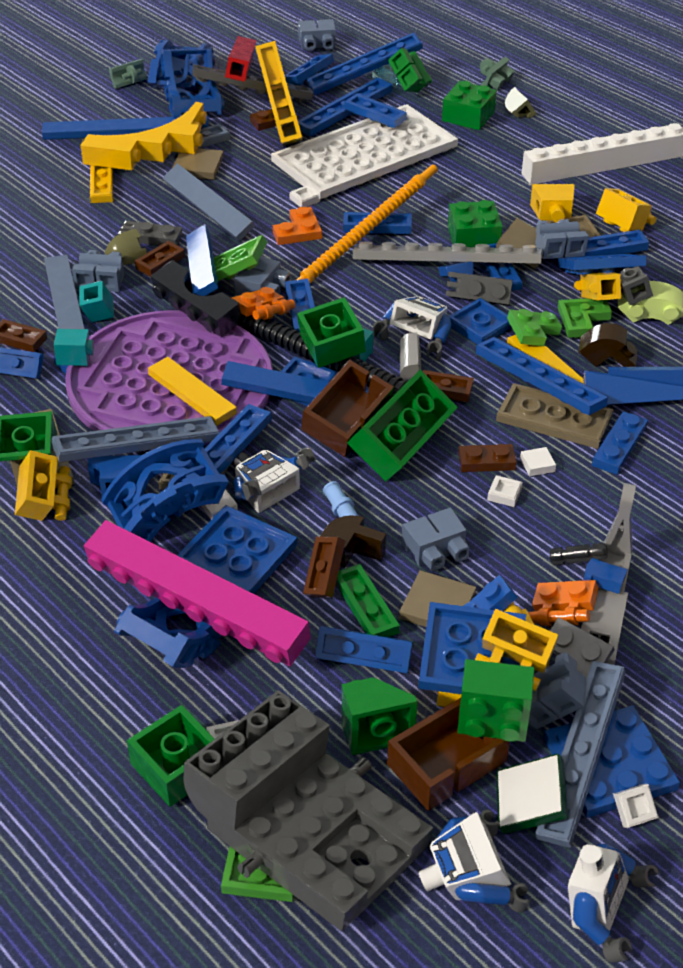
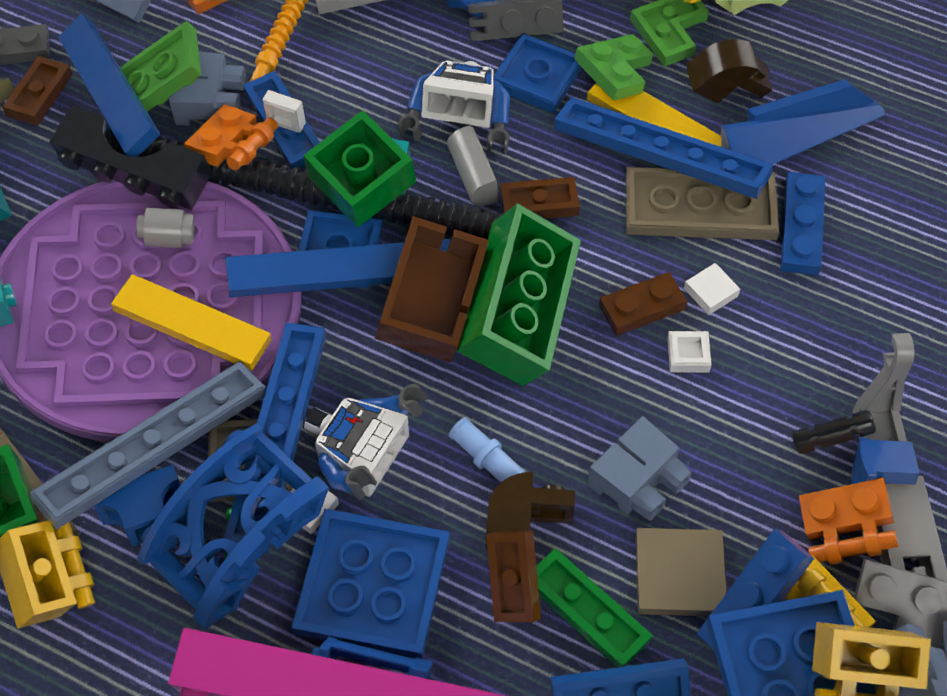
camera: 20 degrees left, 15 degrees up
none -> light grey brick [137,208,195,248]
none -> white tile [263,90,306,133]

